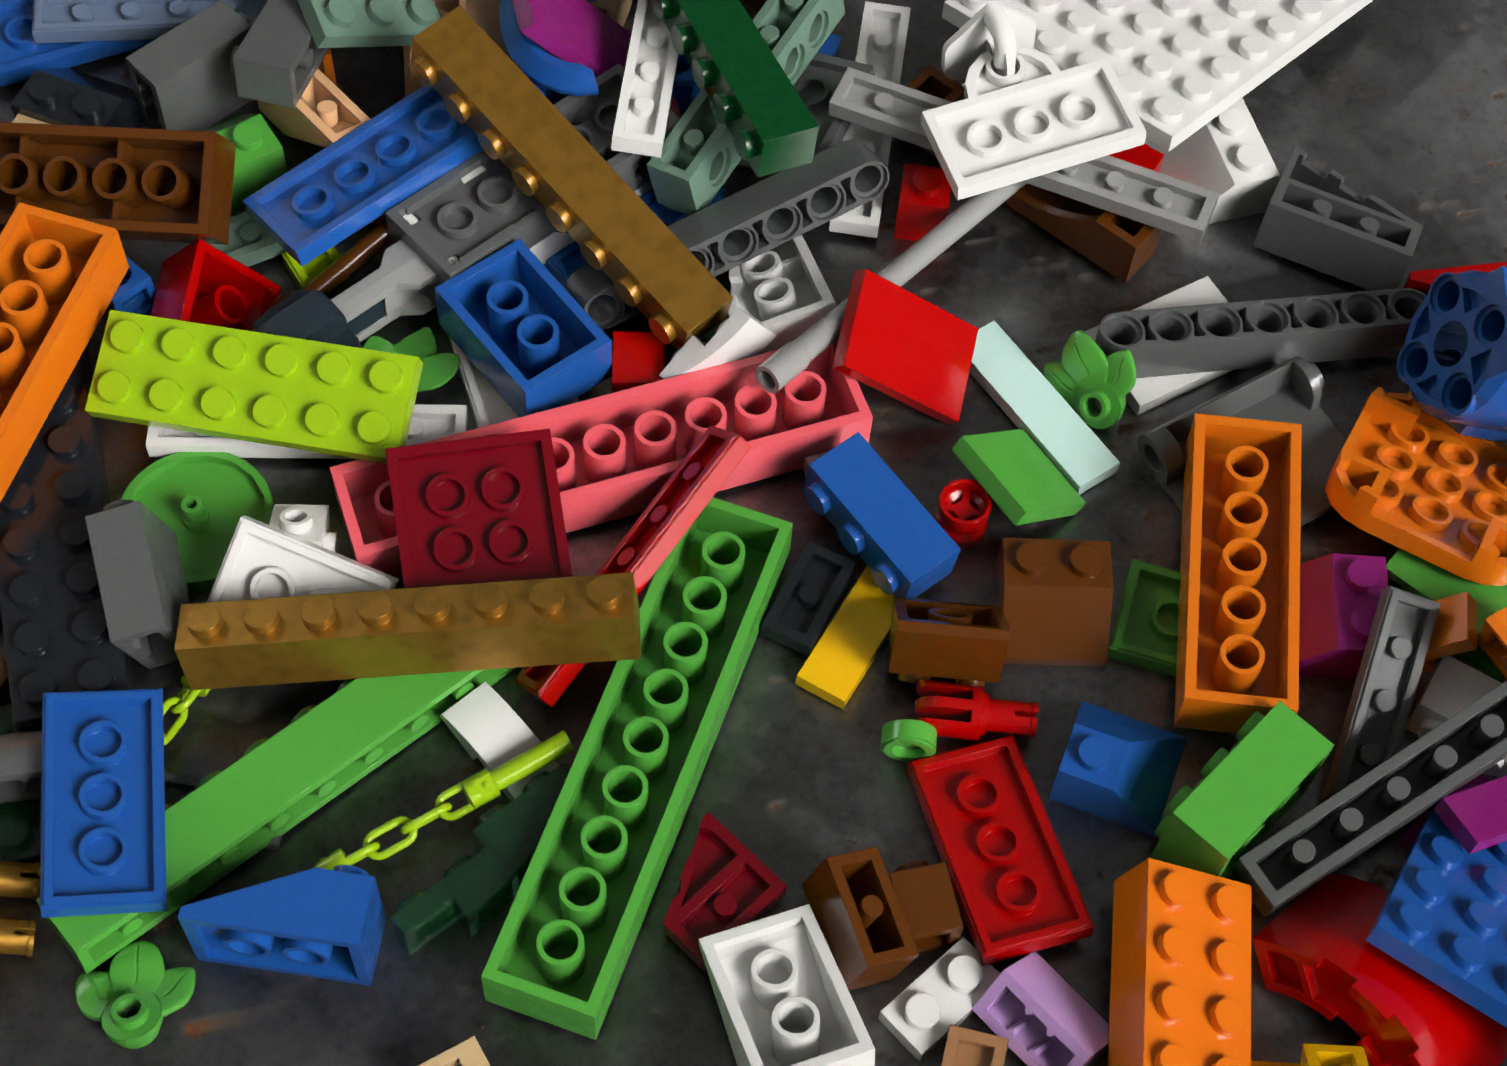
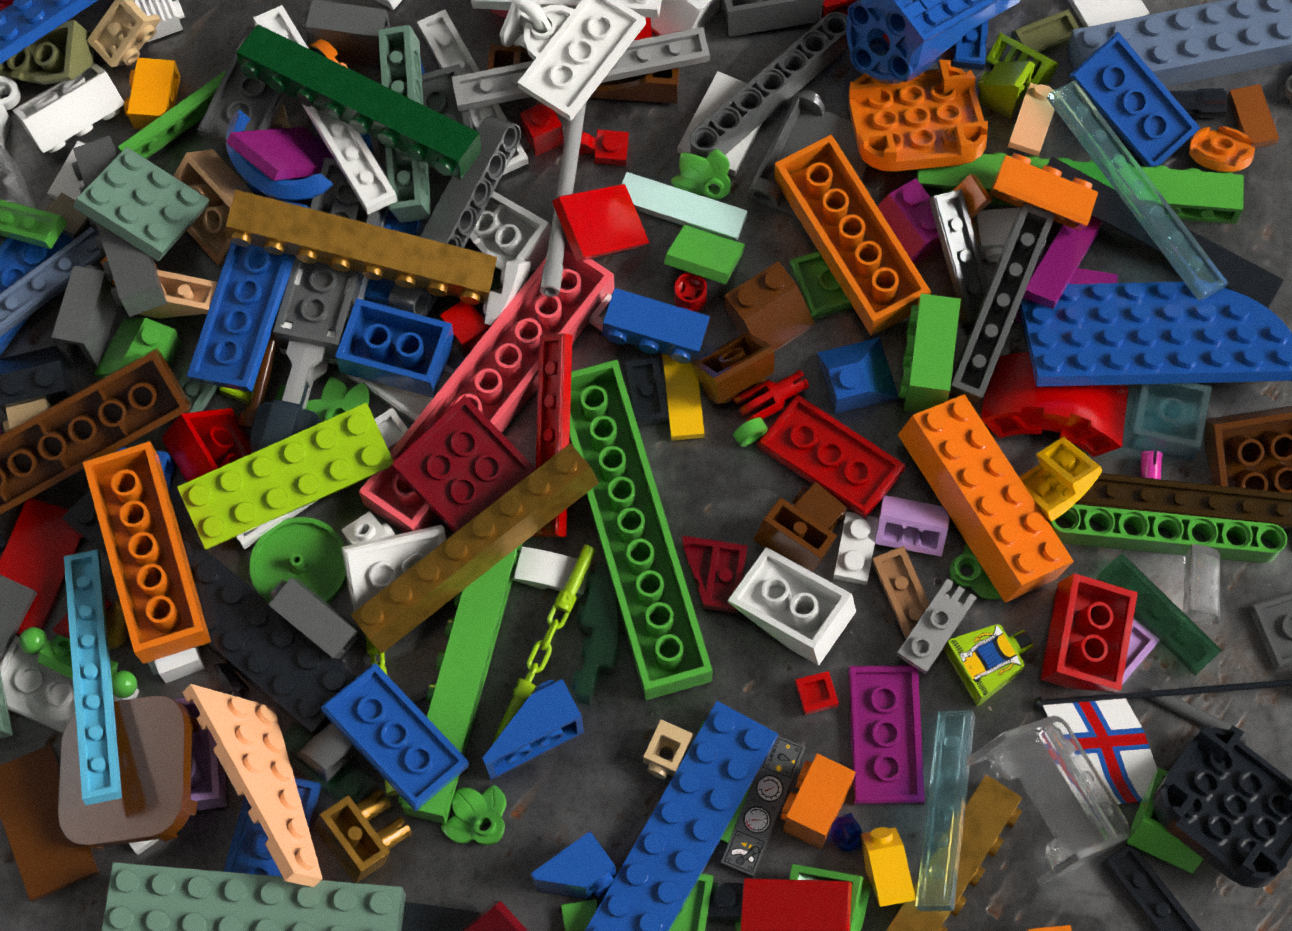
camera: 30 degrees left, 10 degrees up
none -> red plate [579,129,629,166]

